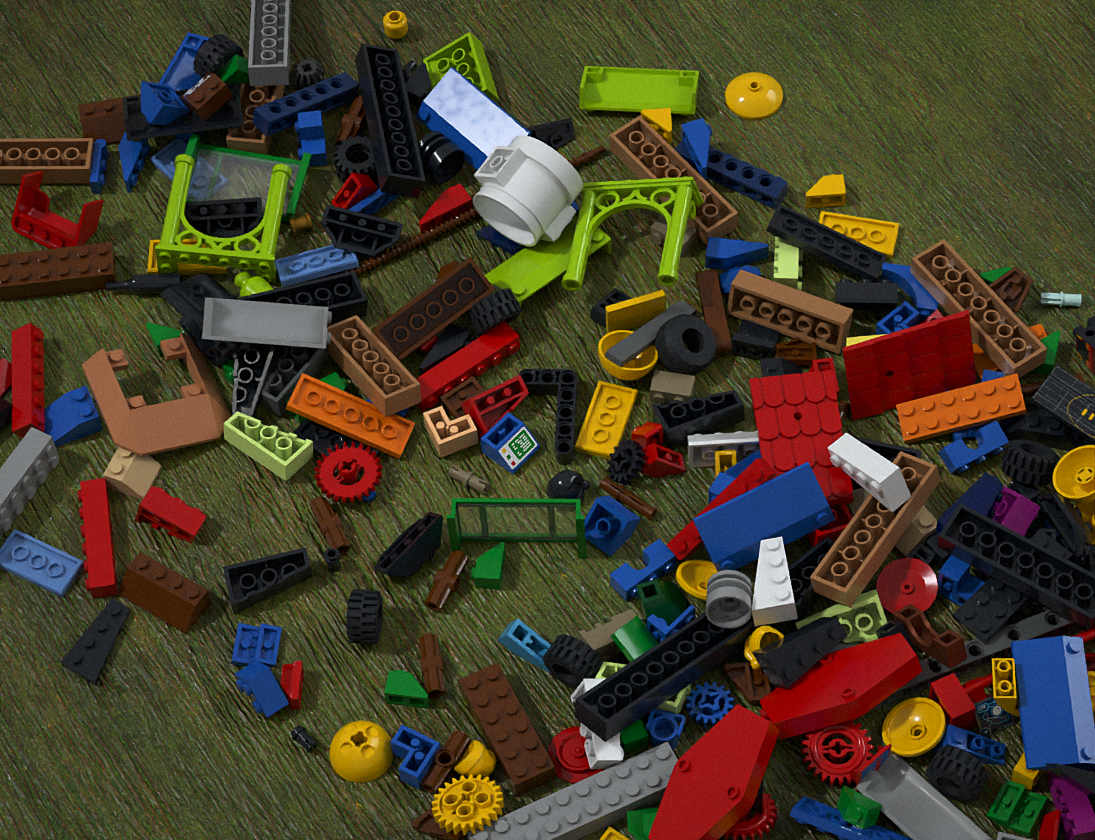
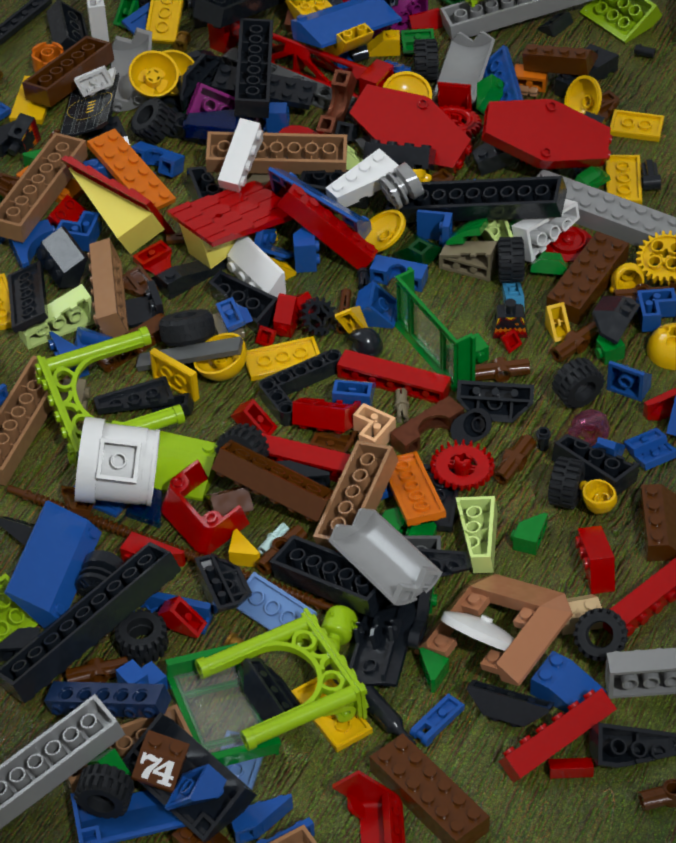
camera: 125 degrees left, 10 degrees down
none -> black wing [93,376,175,415]
none -> red windscreen [161,459,250,555]
none -> blue slope [216,297,253,333]
none -> yellow slope [228,529,260,567]
none -> red slope [231,399,278,435]
none -> red slope [255,325,277,346]
none -> reddish brown piece [255,525,308,576]
none -> light aqua axle [257,523,289,556]
none -> yellow slope [335,306,368,334]
none -> red brick [337,349,451,404]
none -> black pin [356,267,370,290]
none -> copper arch [391,396,464,454]
none -> blue plate [409,693,465,747]
none -> white dish [441,611,514,651]
none -> black piece [450,408,493,445]
none -> black wedge [467,679,555,727]
none -> black torso [492,299,528,339]
none -> red slope [500,328,522,354]
none -> green slope [510,513,548,556]
none -> green slope [530,252,568,275]
none -> yellow slope [545,302,571,342]
none -> black tyre [548,456,585,509]
none -> clear pink helmet [568,409,610,447]
none -> black tyre [573,608,628,661]
none -> yellow piece [579,479,617,514]
none -> black wedge [592,296,640,345]
none -> blue slope [592,437,626,457]
none -> blue slope [607,361,652,402]

